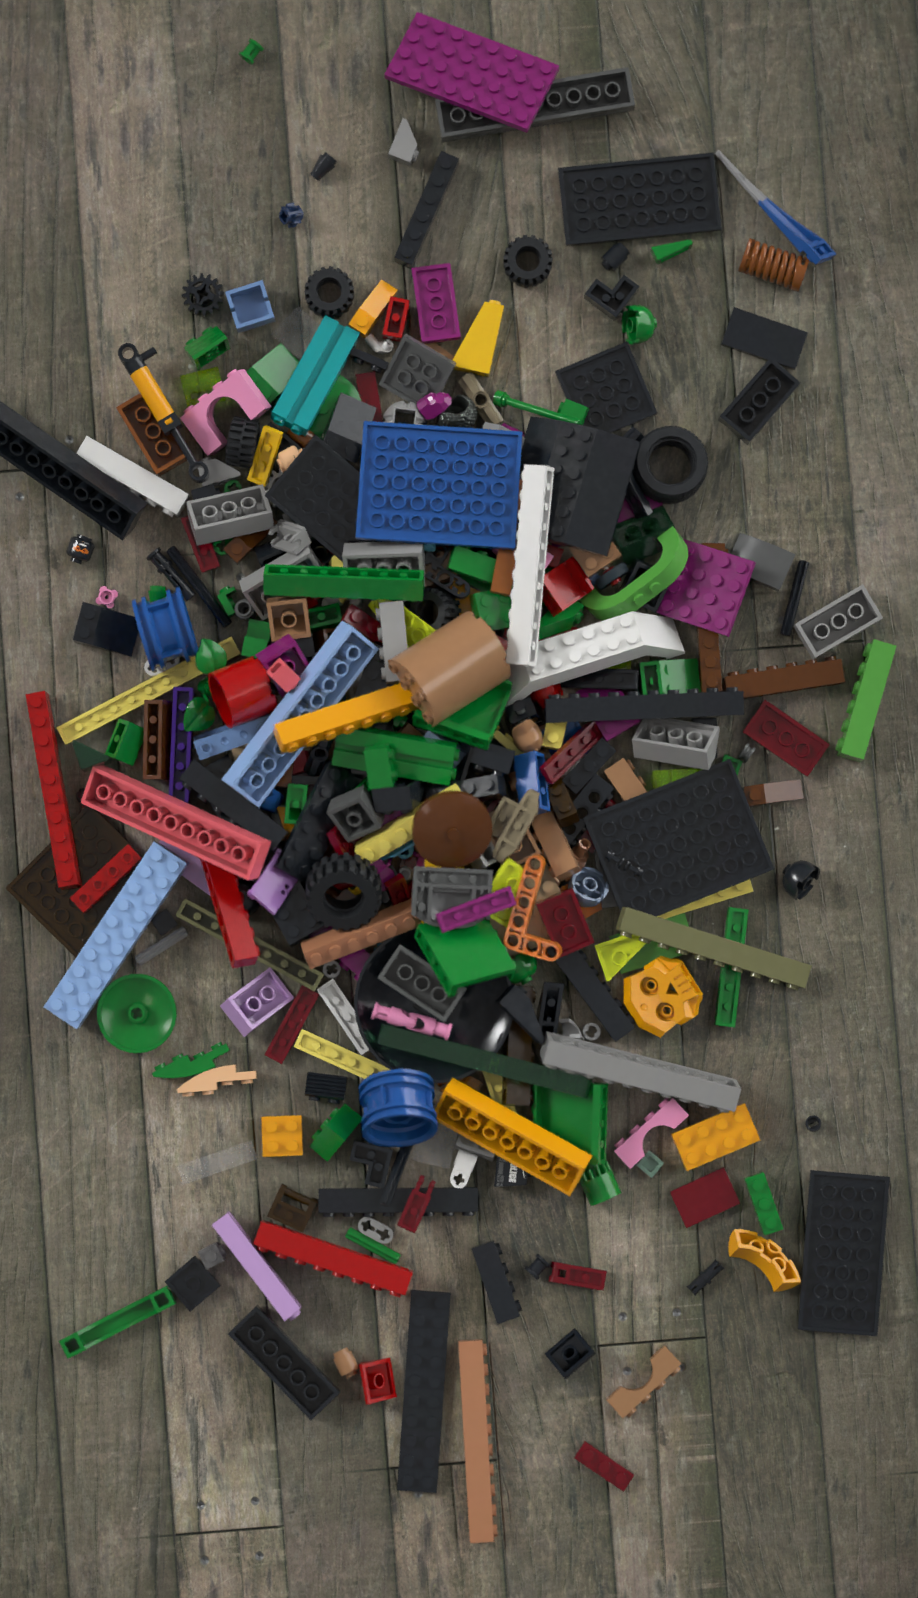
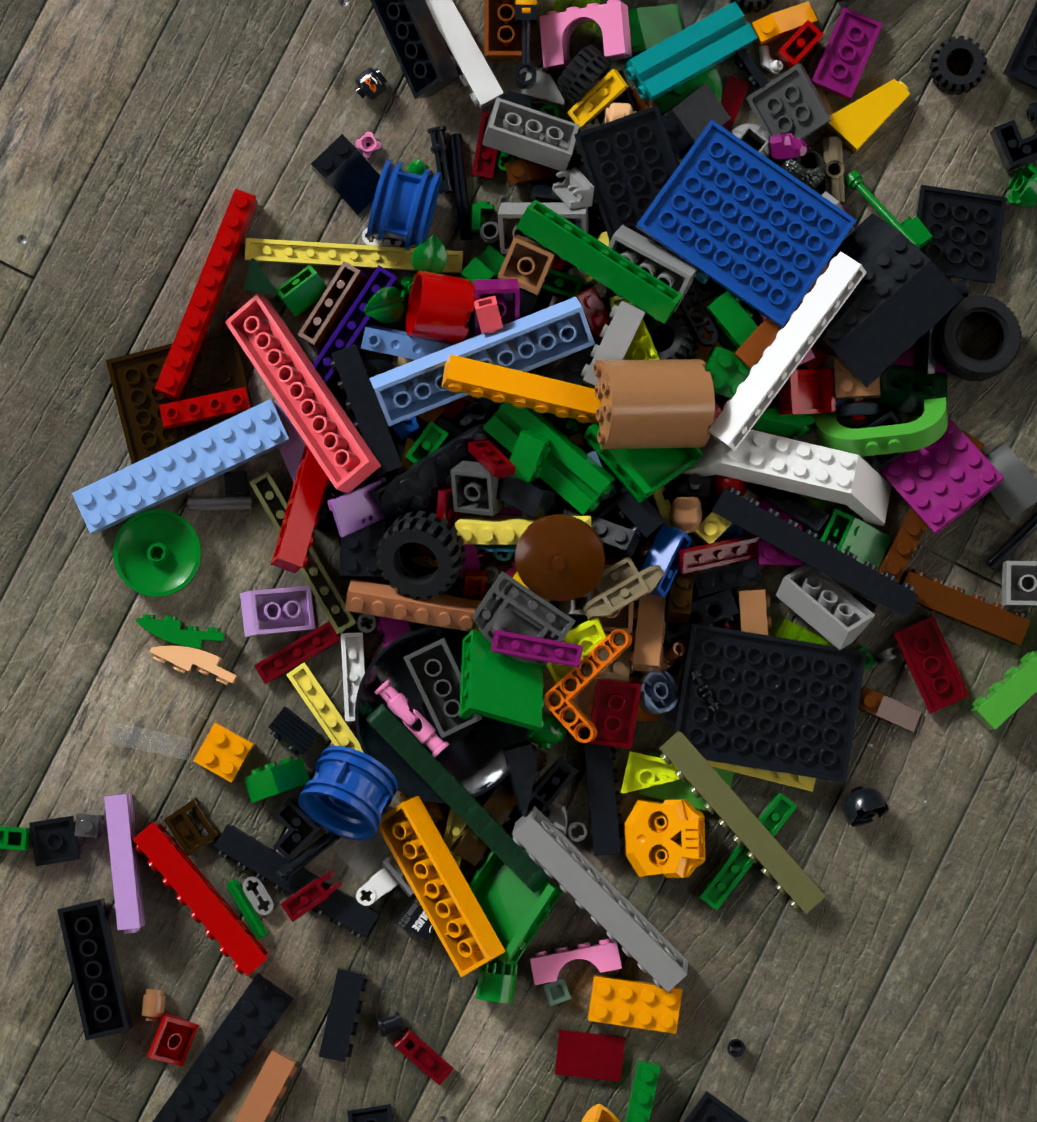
camera: 30 degrees right, 0 degrees up
none -> dark red plate [468,440,516,478]

